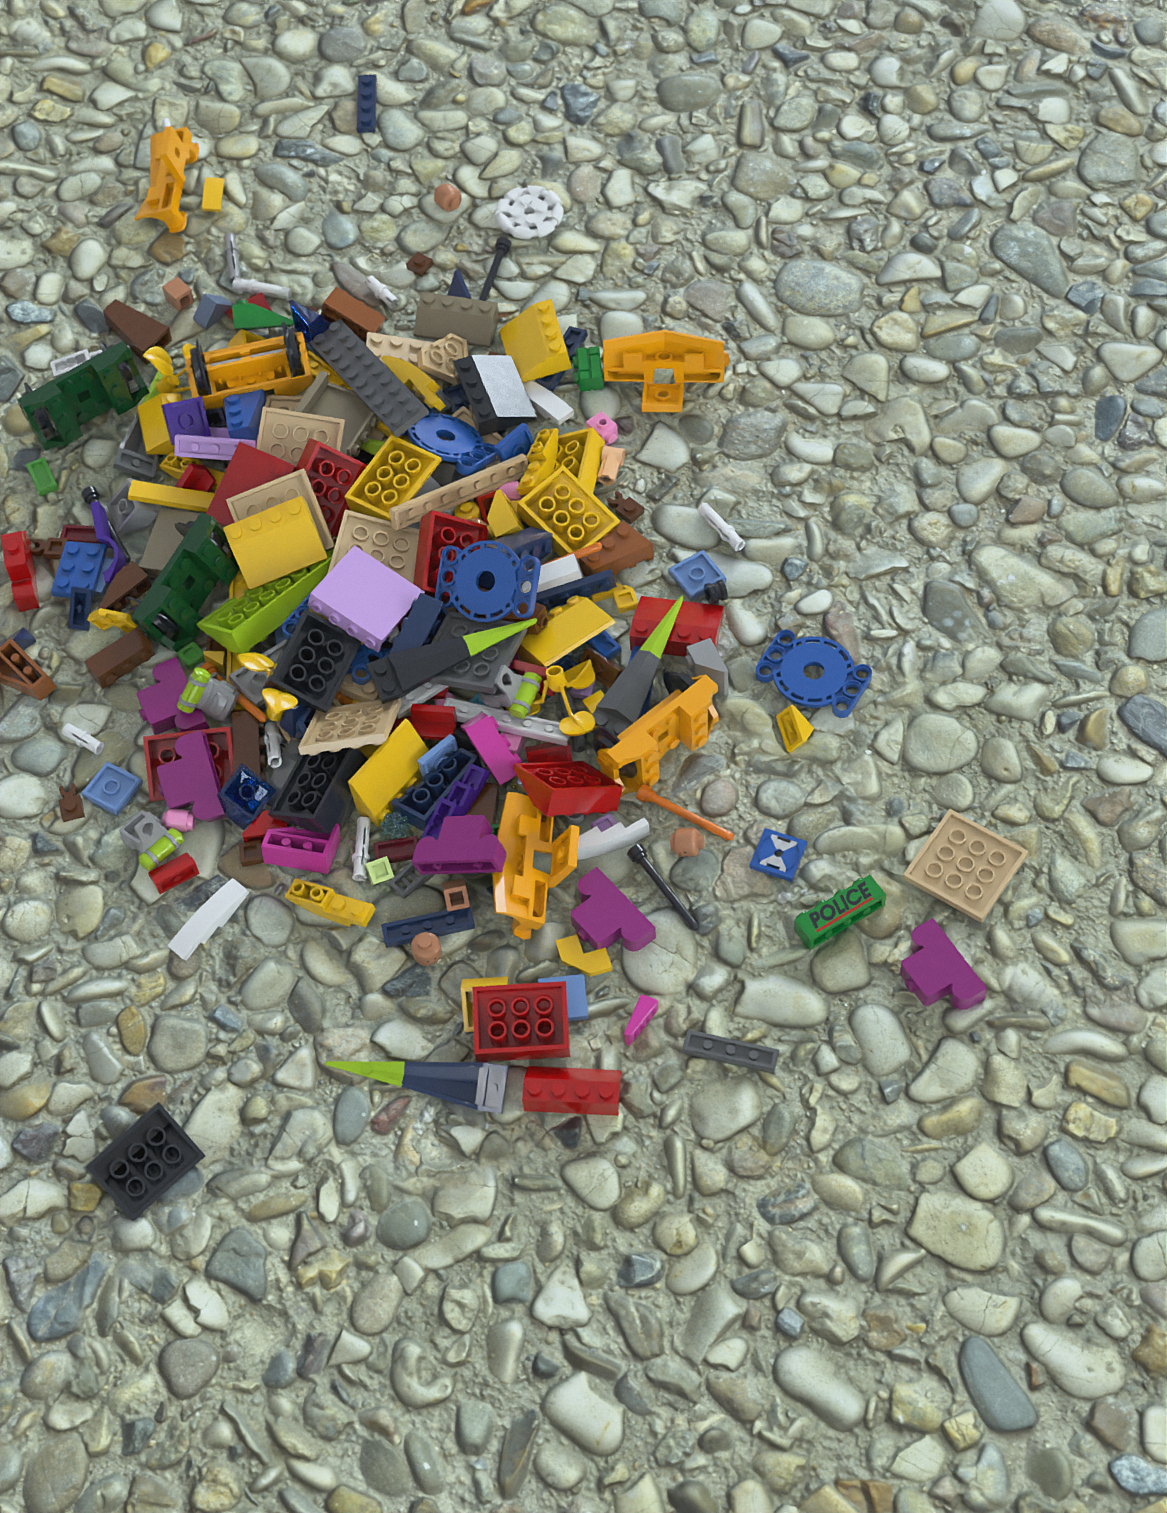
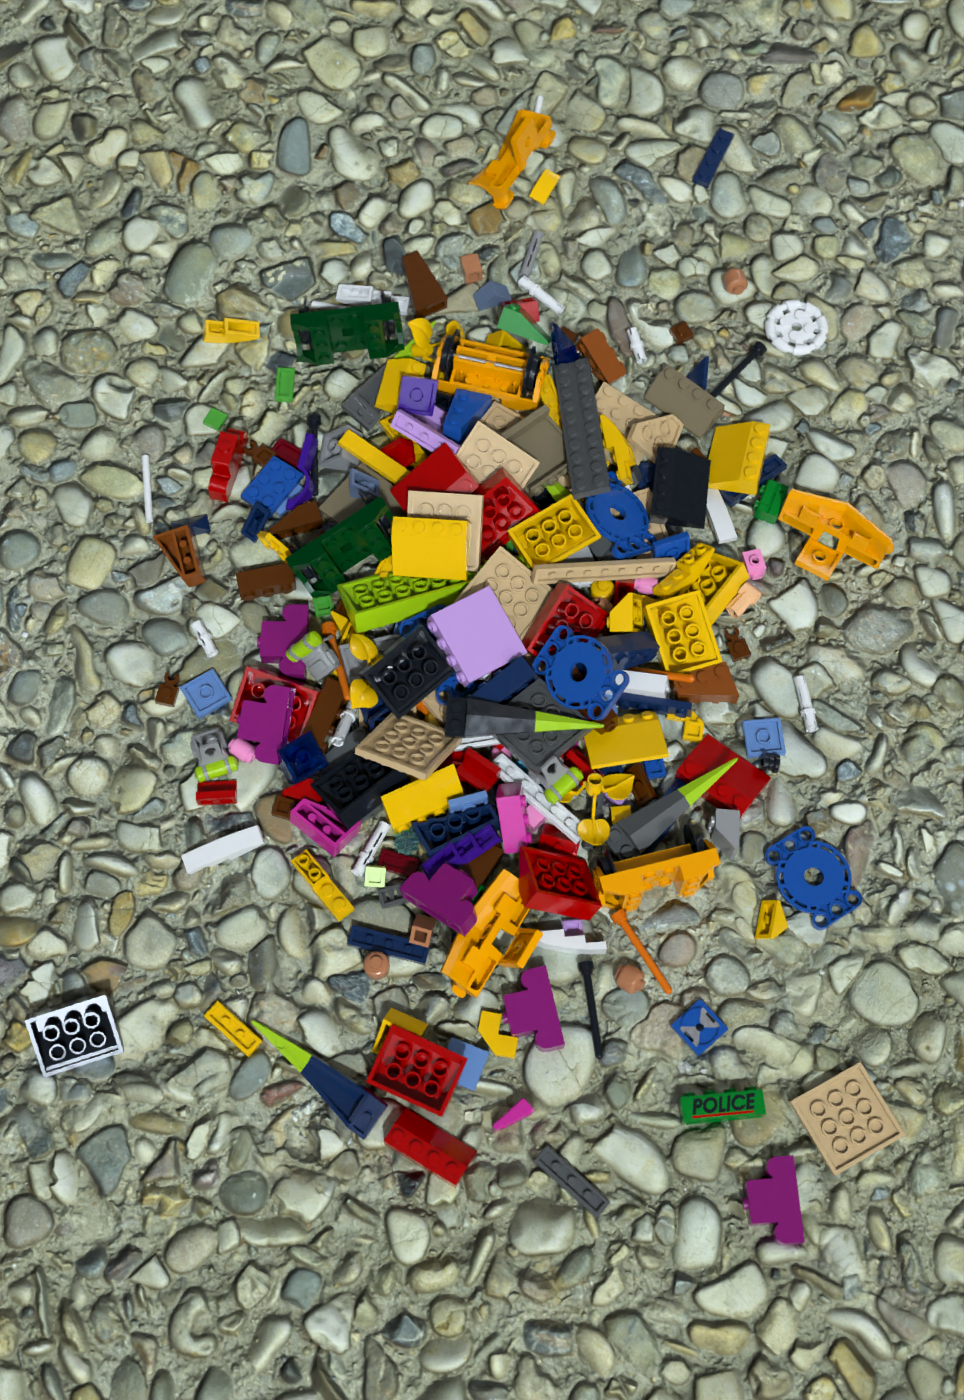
camera: 20 degrees right, 10 degrees up
none -> yellow tile [204,1001,262,1057]
none -> sand blue slope [349,468,380,498]

